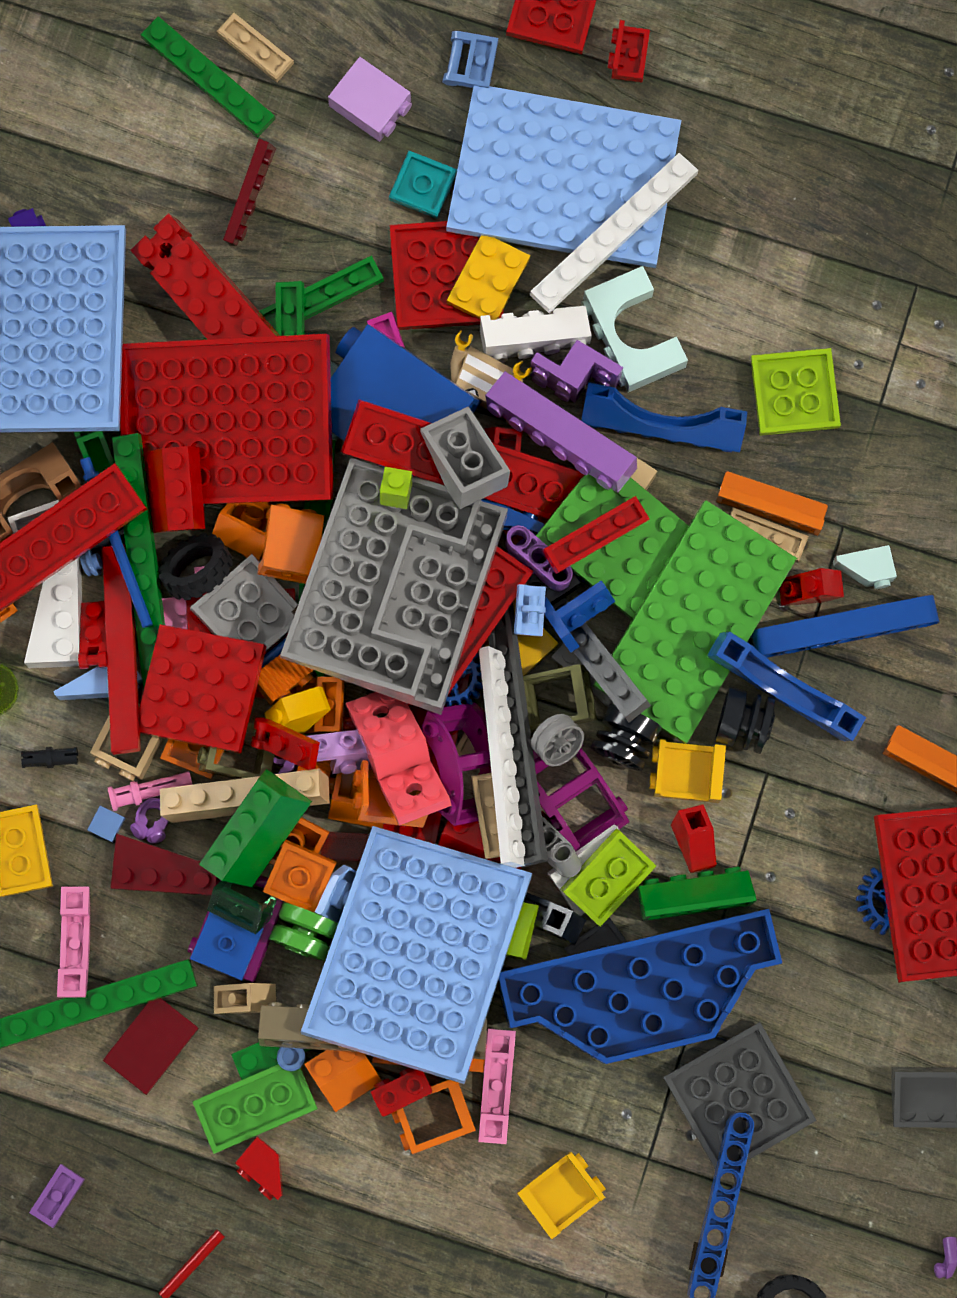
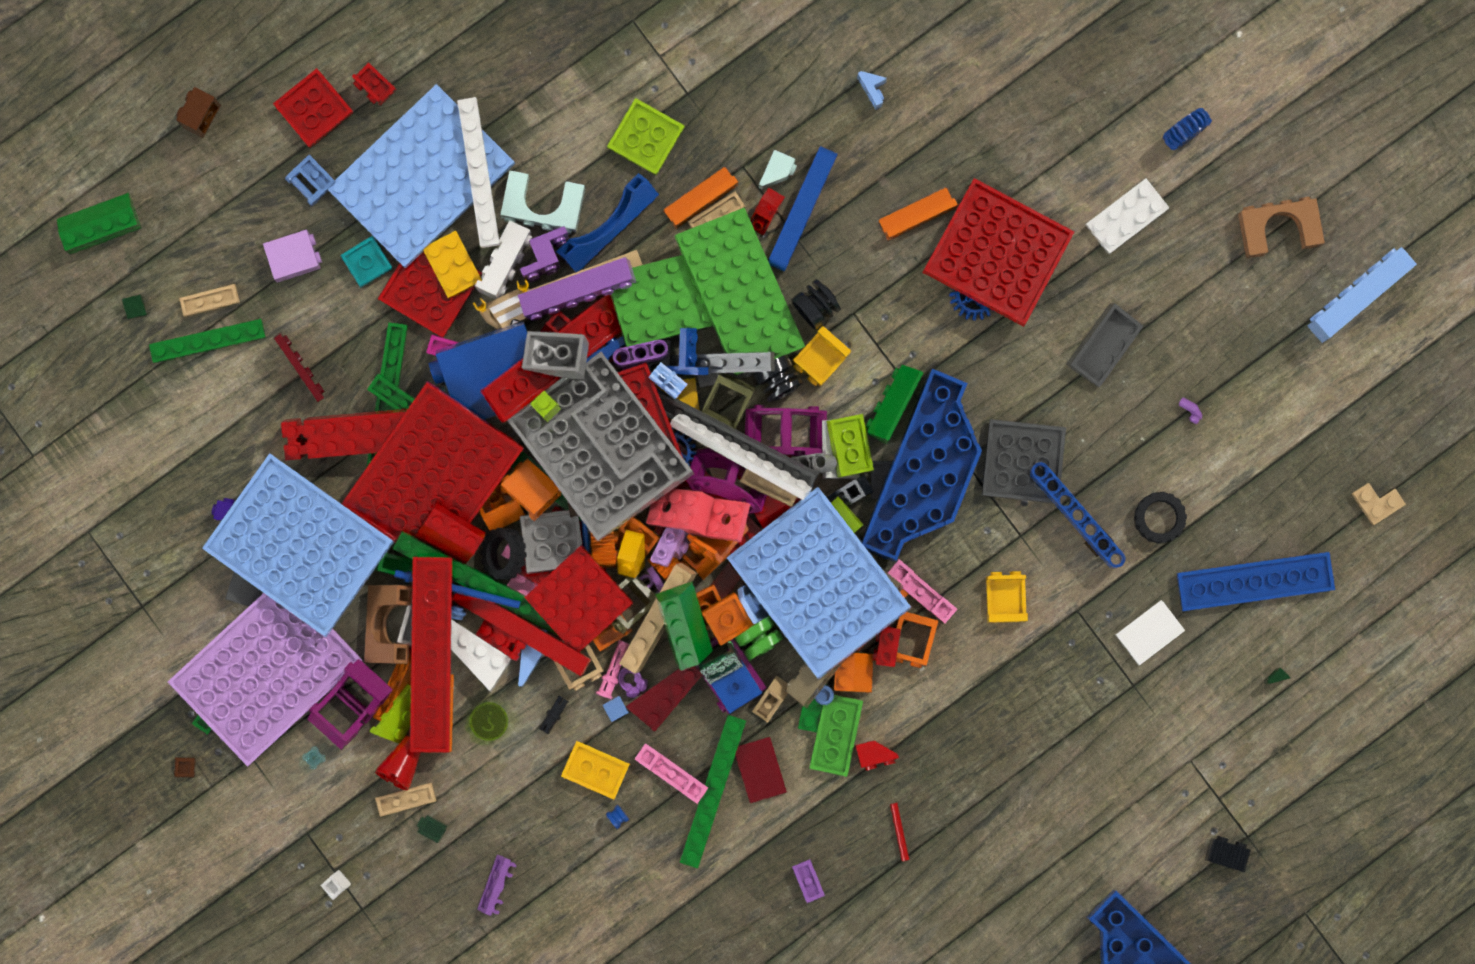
camera: 55 degrees left, 5 degrees up
red plate [251,717,320,770] -> none
light grey wheel [531,714,584,767] -> none
red plate [542,496,650,574] -> none
red slope [671,804,717,873] -> none
blue arch [707,631,866,741] -> none

